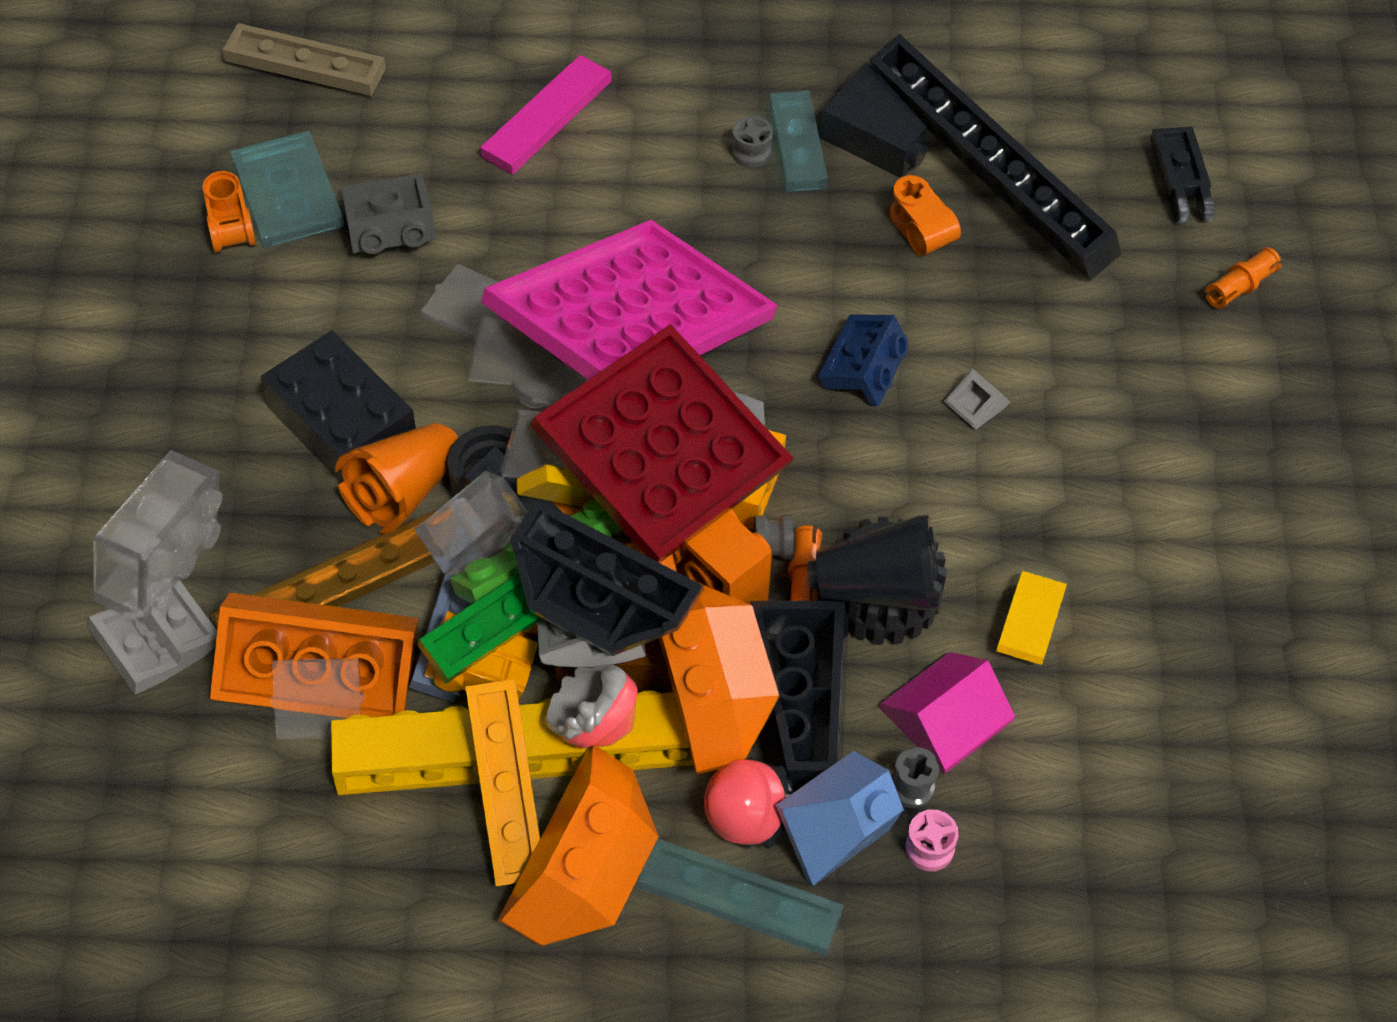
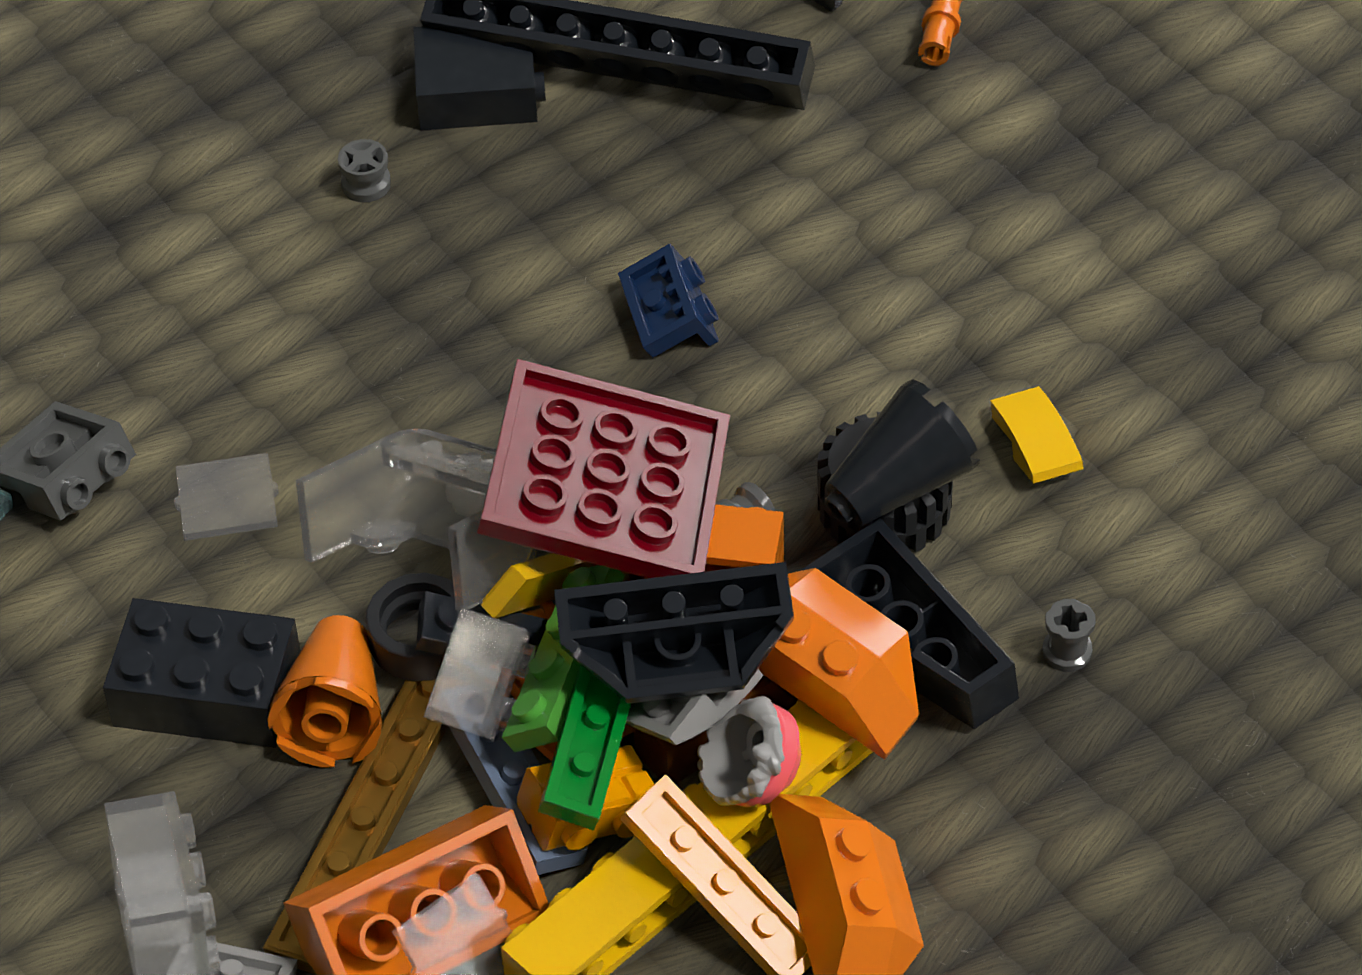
camera: 35 degrees left, 5 degrees down
dark pink tile [480,55,612,175] -> none
dark pink plate [481,220,778,380] -> none
clear light blue tile [638,839,844,956] -> none
coral hair [704,756,795,849] -> none
clear light blue tile [770,90,828,192] -> none
medium blue slope [776,751,904,886] -> none
orange pin [788,525,822,601] -> none
dark pink slope [880,652,1015,774] -> none
orange piece [889,175,961,257] -> none
bright pink wheel [905,810,959,871] -> none
light grey slope [944,369,1010,429] -> none

